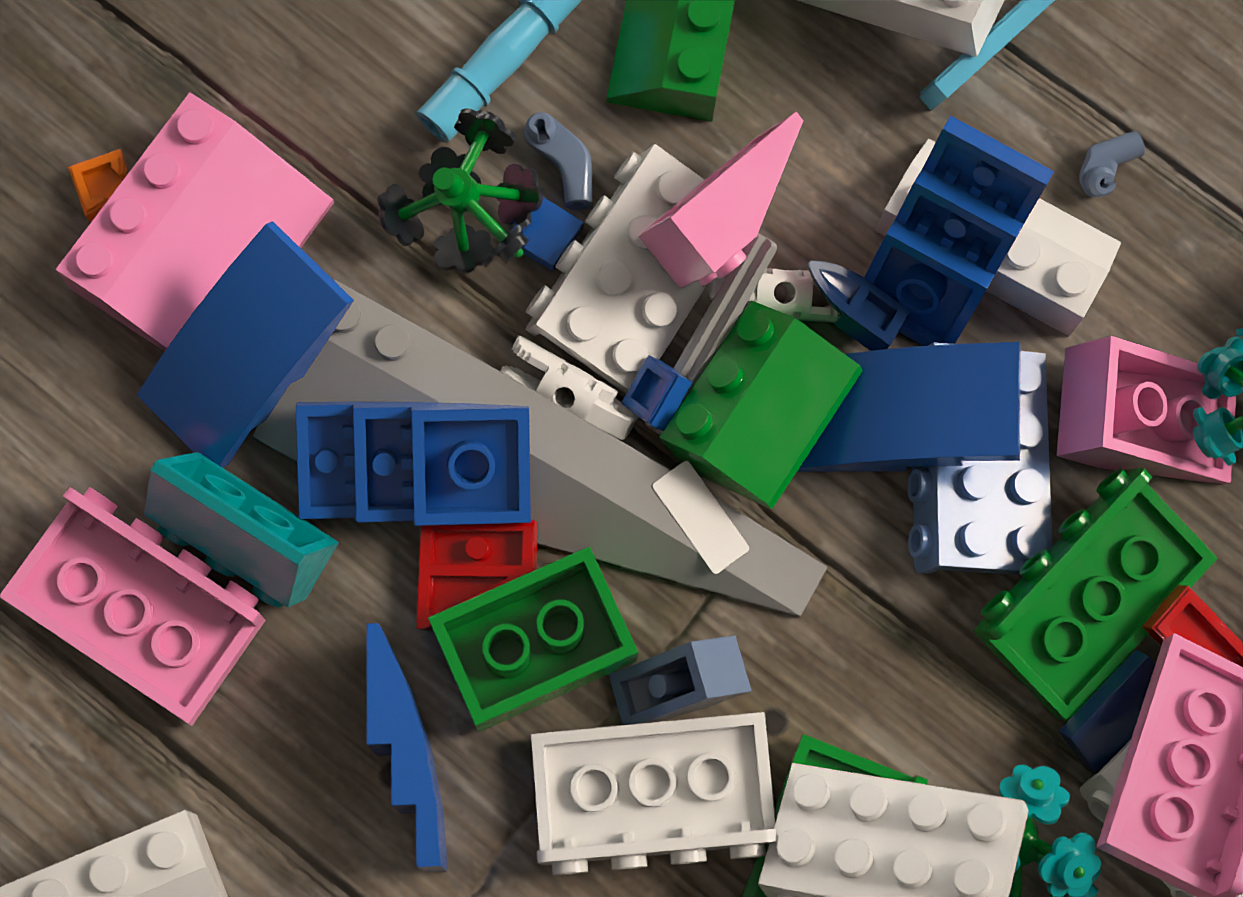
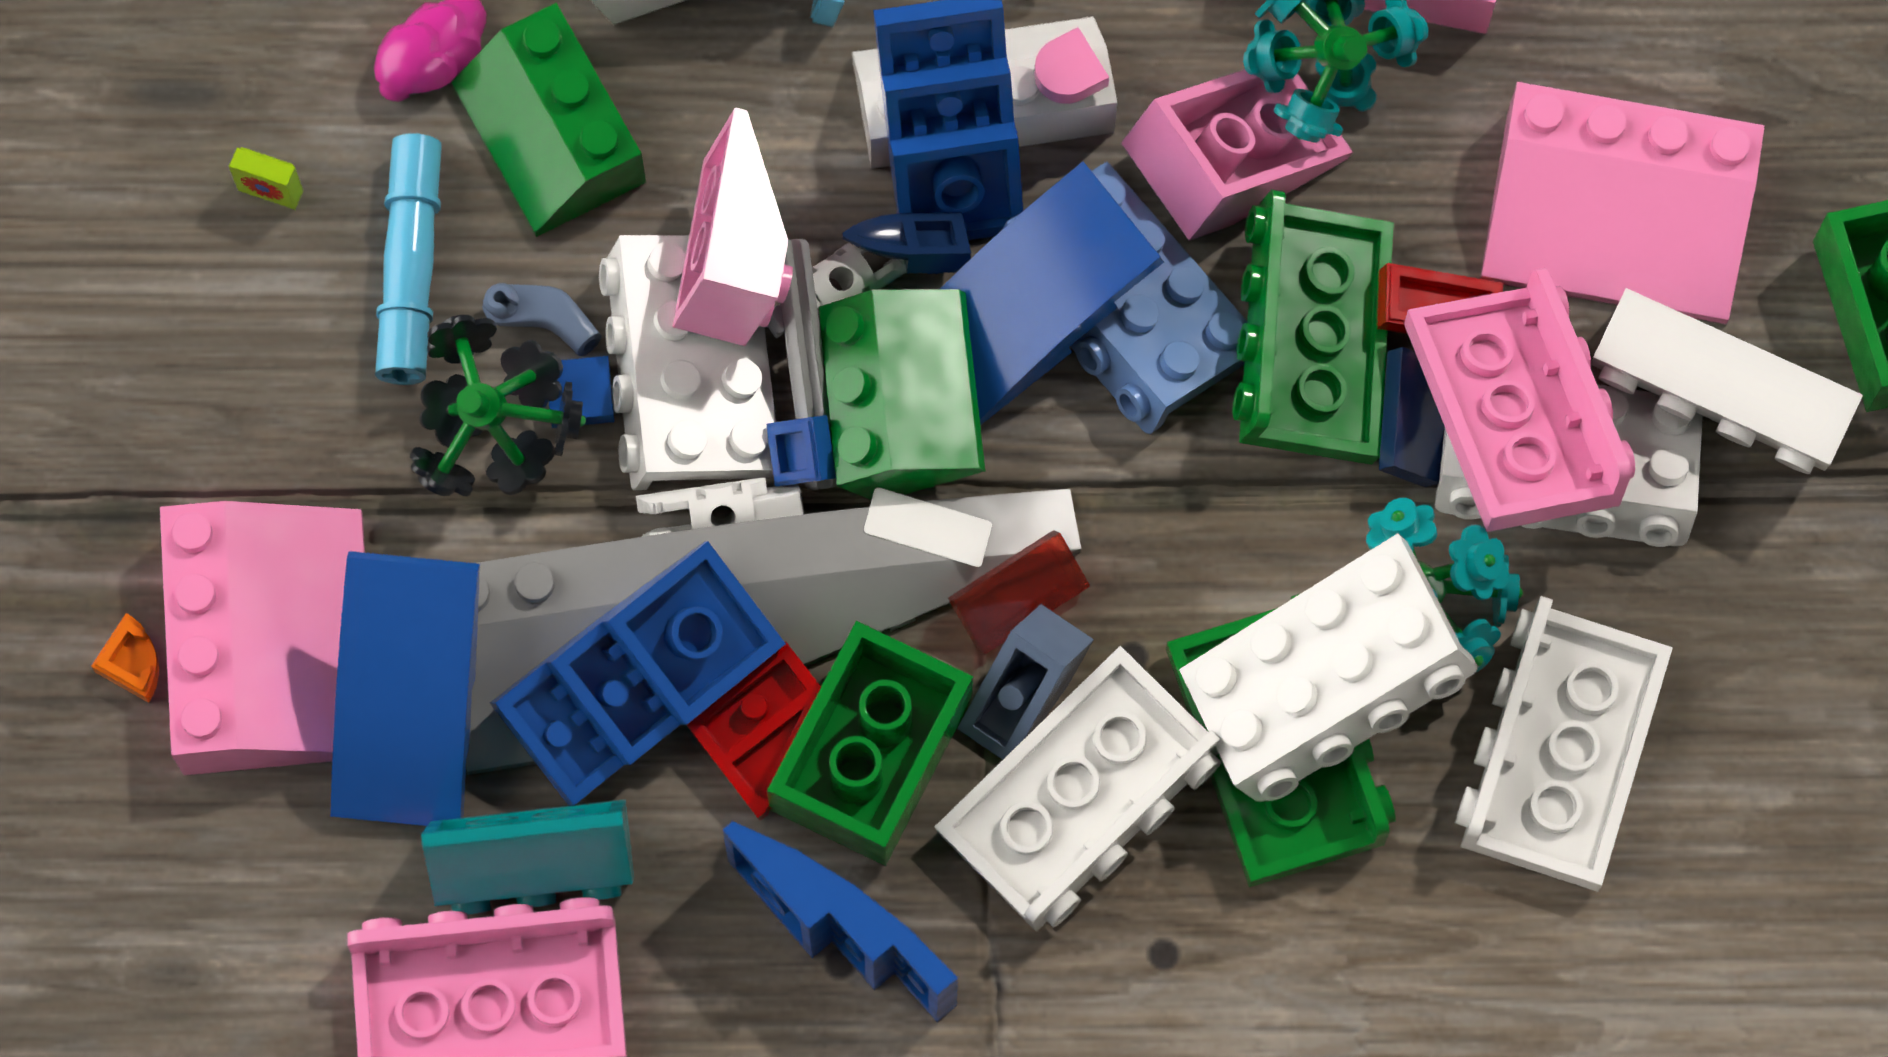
camera: 35 degrees left, 5 degrees down
none -> clear red tile [948,530,1090,655]
none -> bright pink tile [1034,27,1109,104]

